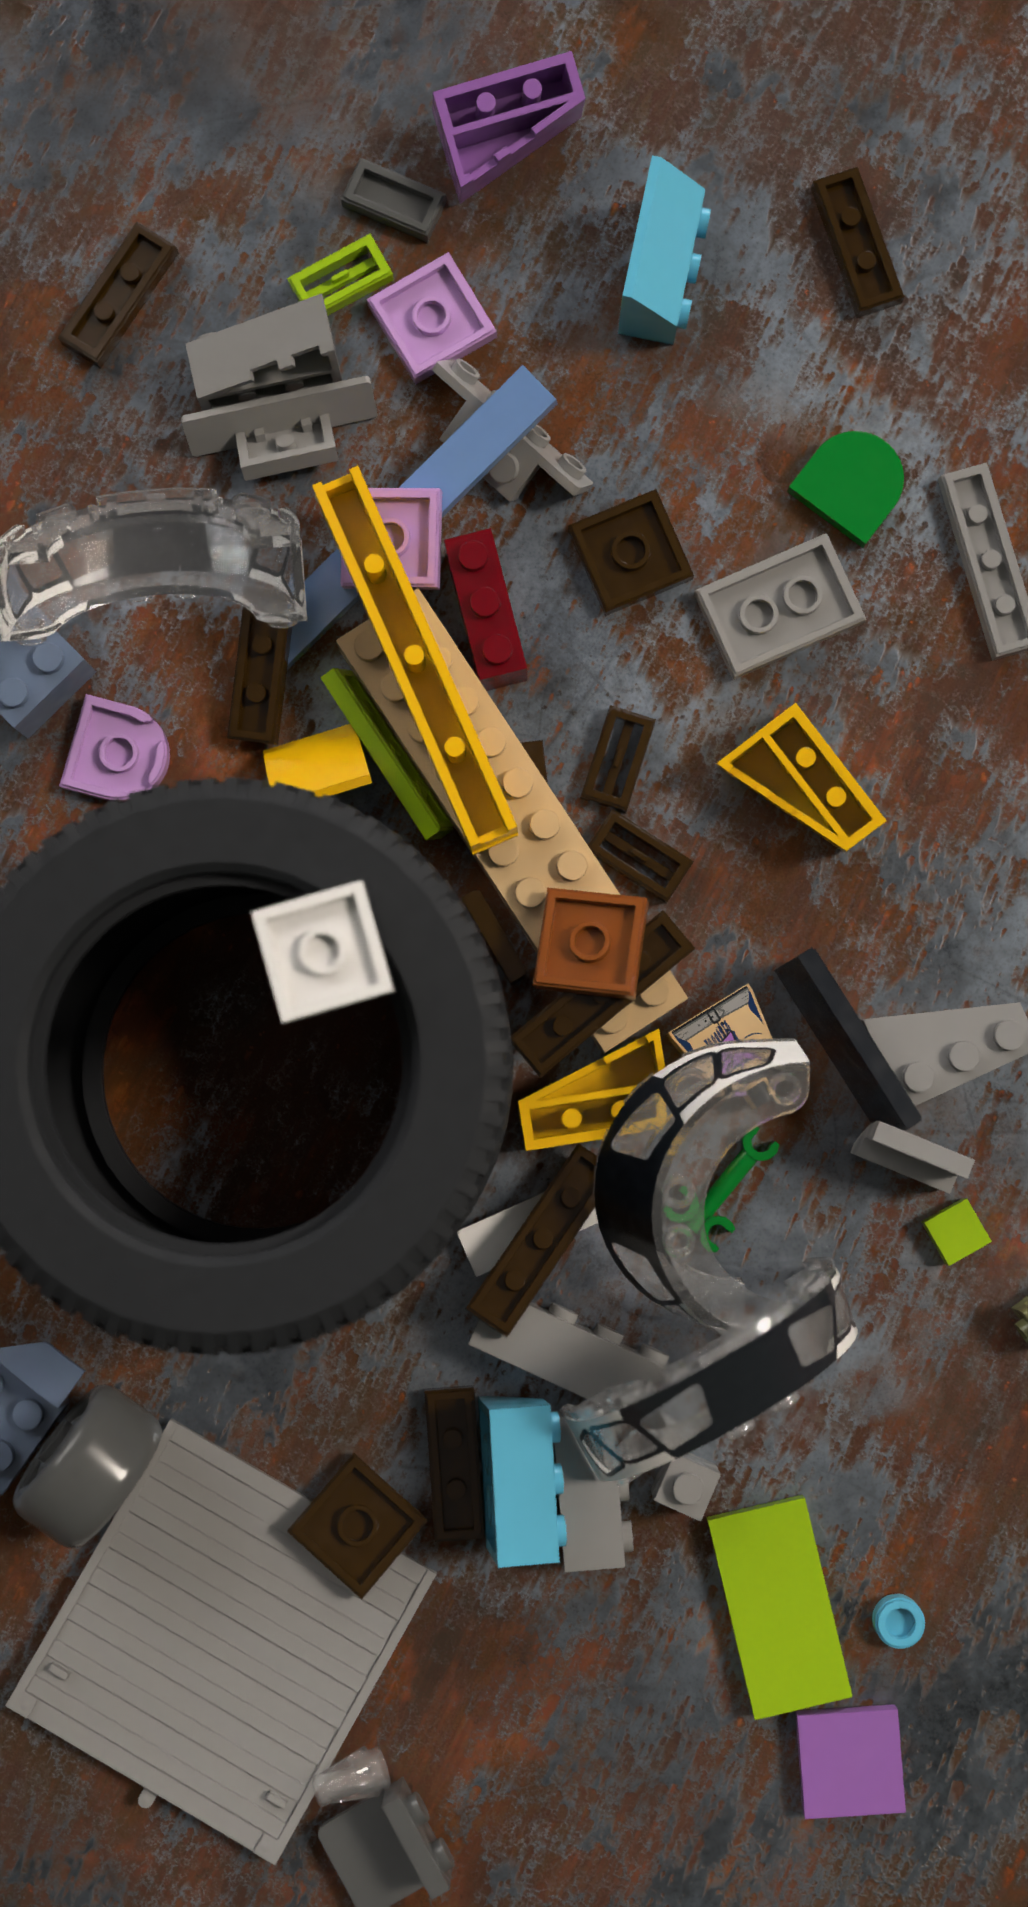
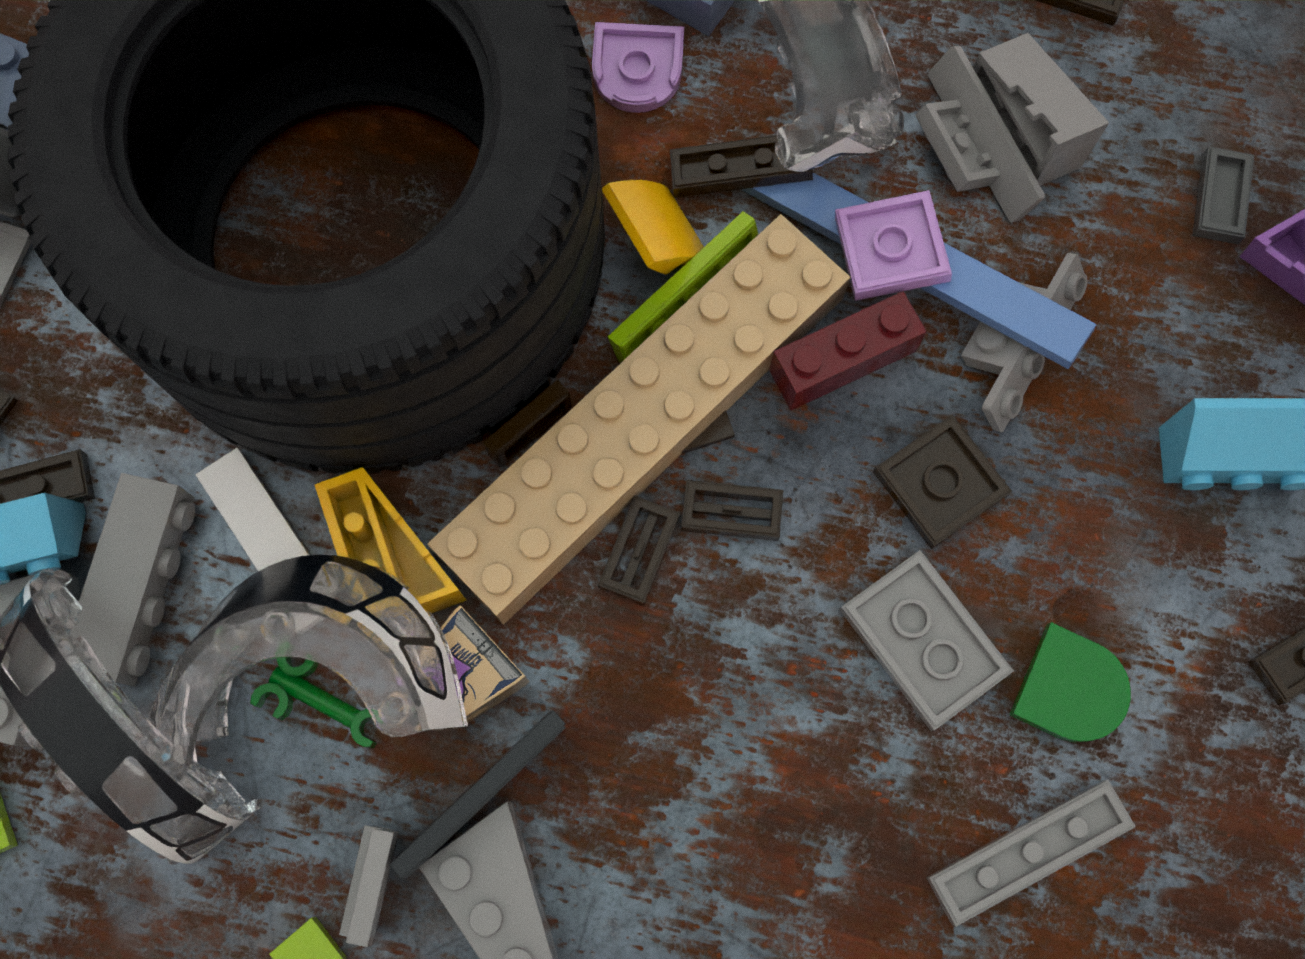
camera: 75 degrees right, 10 degrees down
white plate [251,880,395,1023] -> none
lime tile [287,234,394,316] -> none
yellow tile [312,466,519,856] -> none
lavender tile [367,252,497,384] -> none
dark brown tile [465,1143,598,1338] -> none
dark brown tile [511,910,696,1078] -> none
dark orange tile [533,887,649,1000] -> none
yellow wedge [716,703,887,852] -> none

